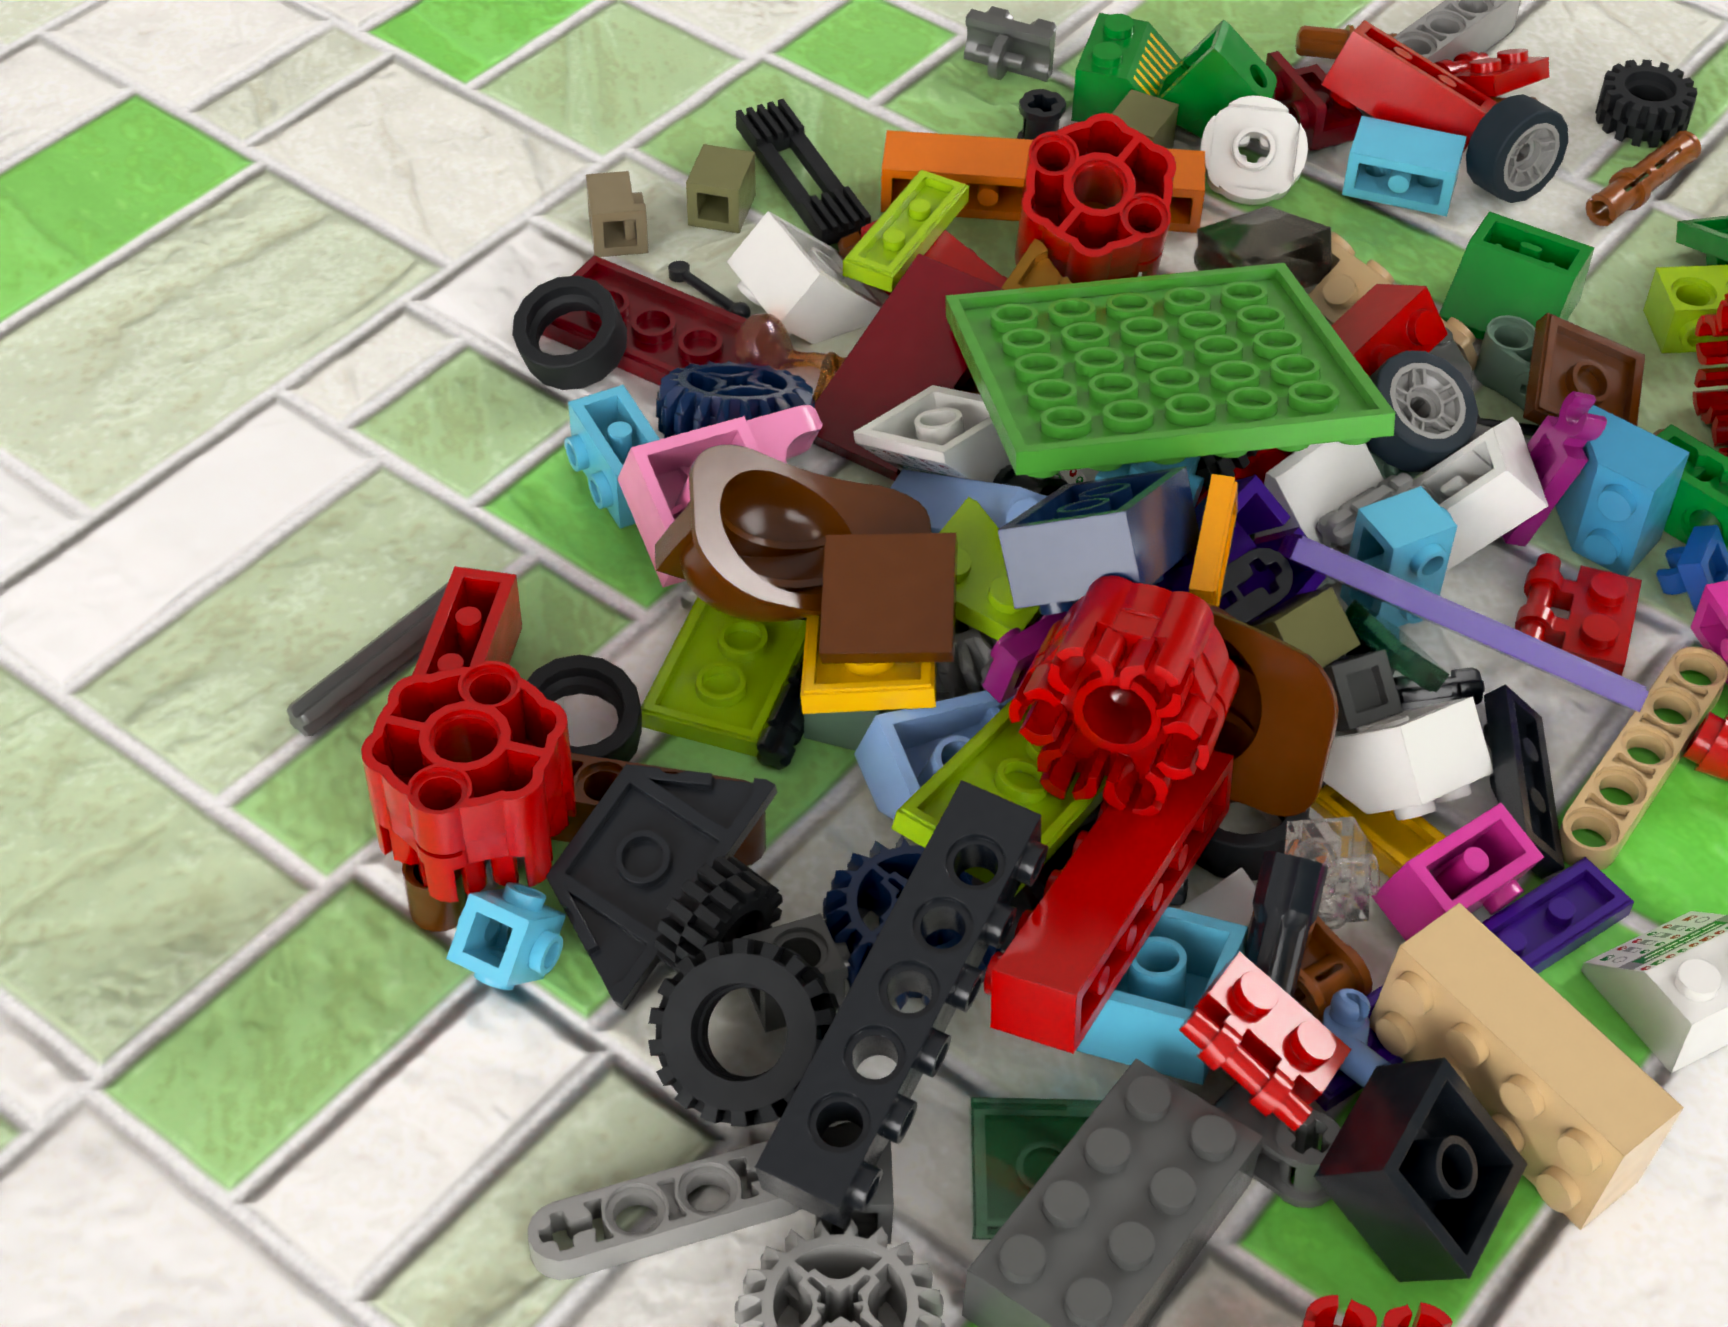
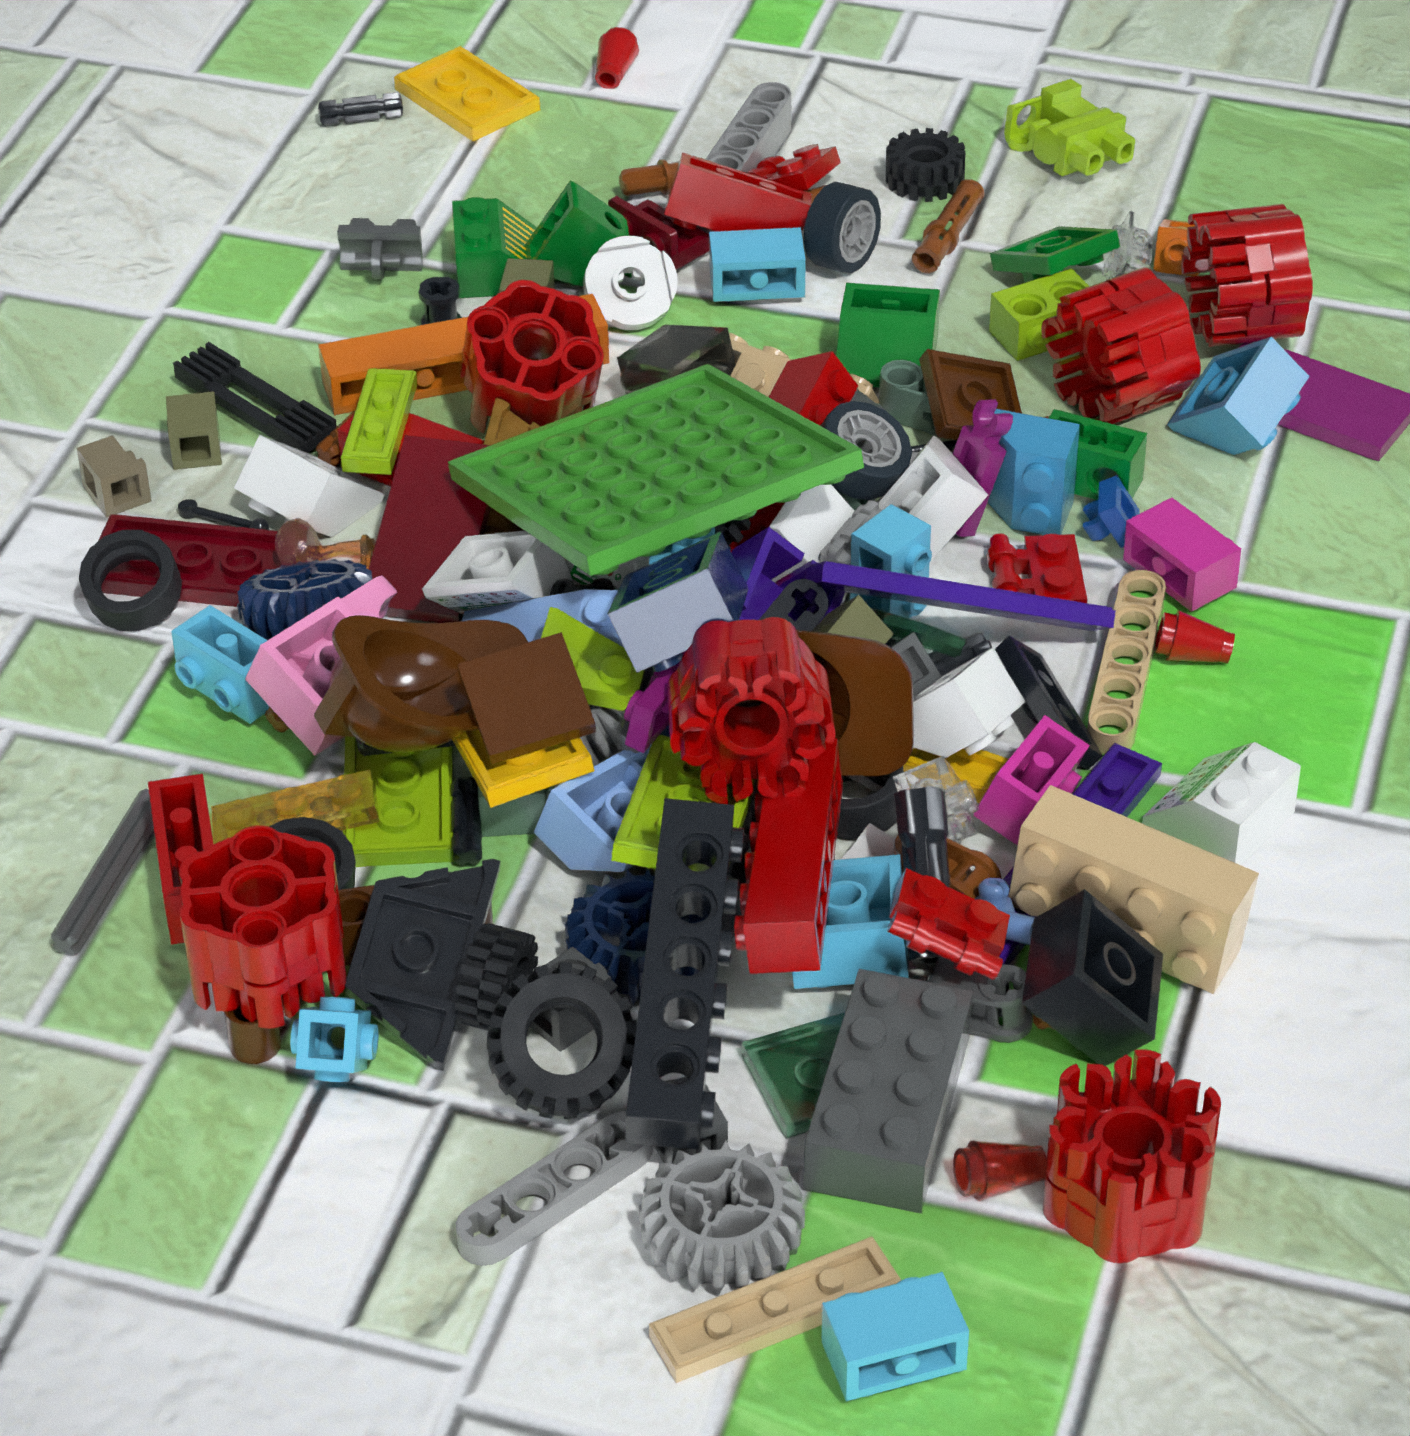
camera: 20 degrees left, 5 degrees down
light orange tile [1189,474,1238,607] -> none
none -> clear yellow plate [211,769,380,844]

